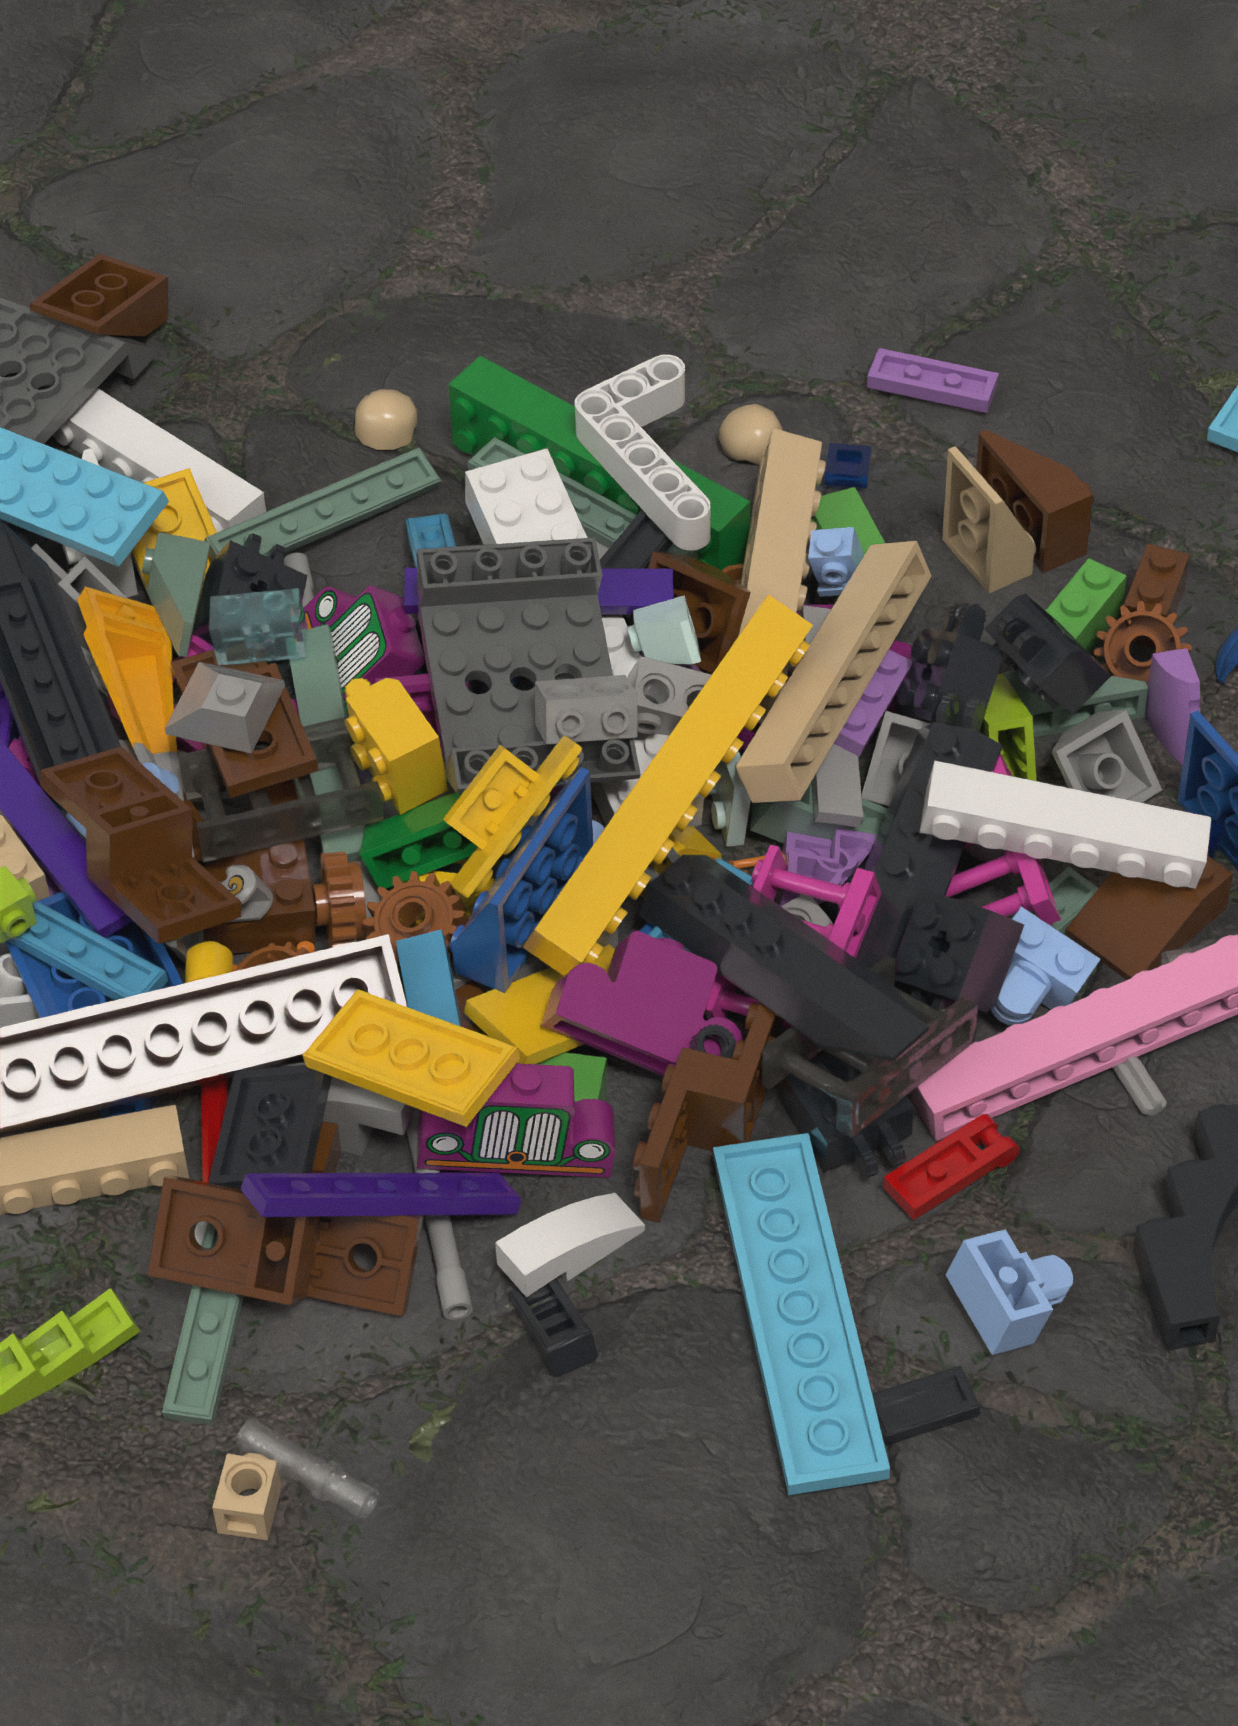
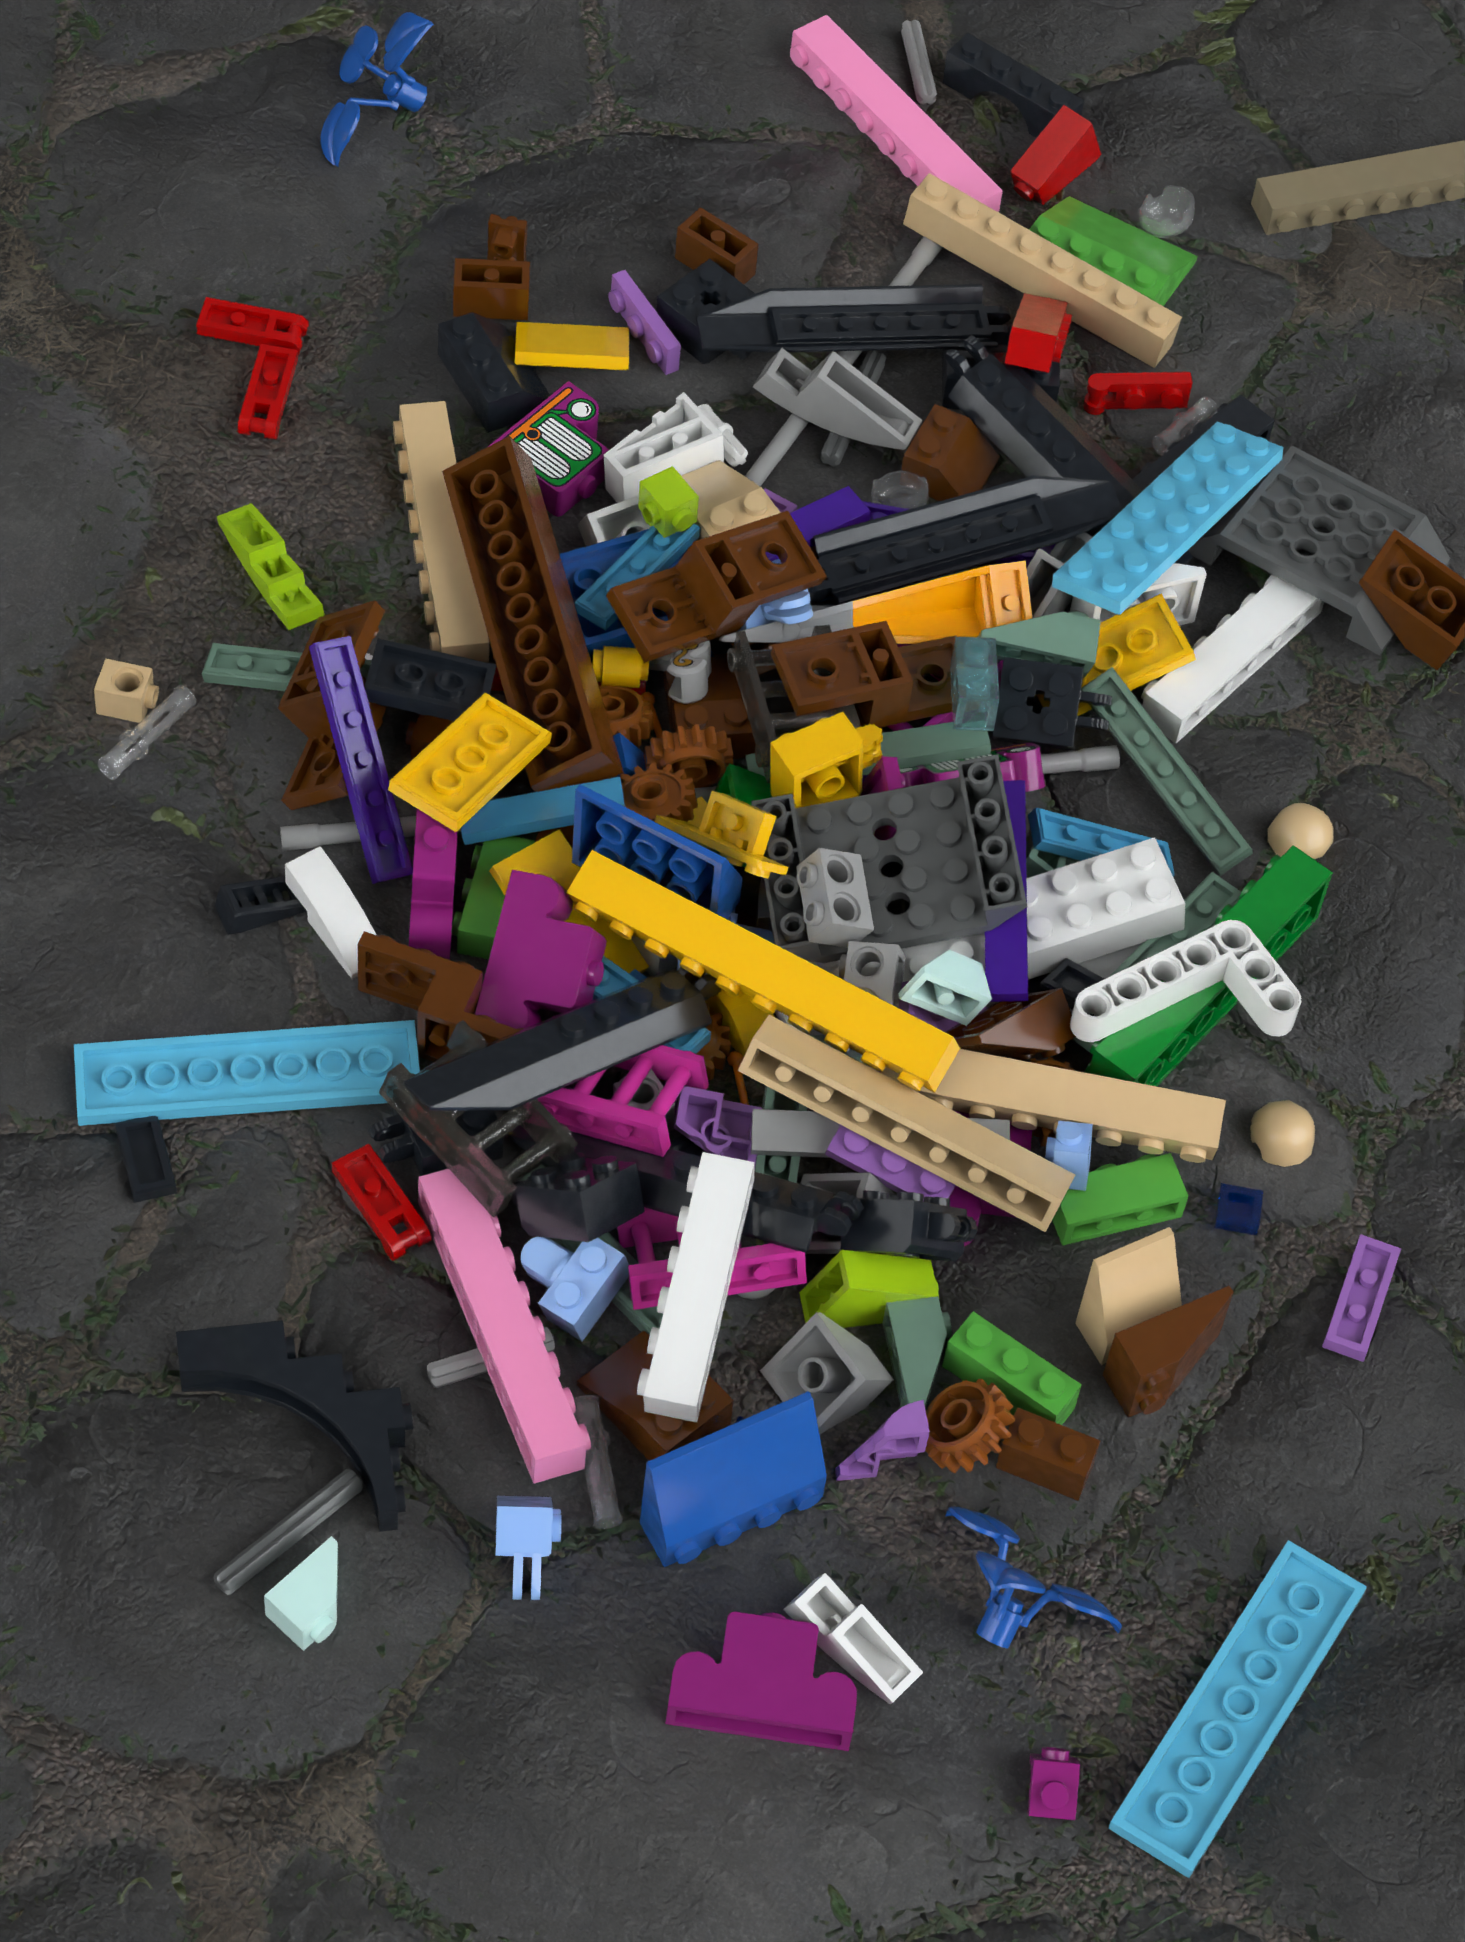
camera: 85 degrees right, 5 degrees up
light grey slope [165,662,285,753] -> none
black axle [689,1024,736,1059] -> none
light blue brick [946,1229,1073,1355] -> none
black hinge [984,593,1111,714] -> none

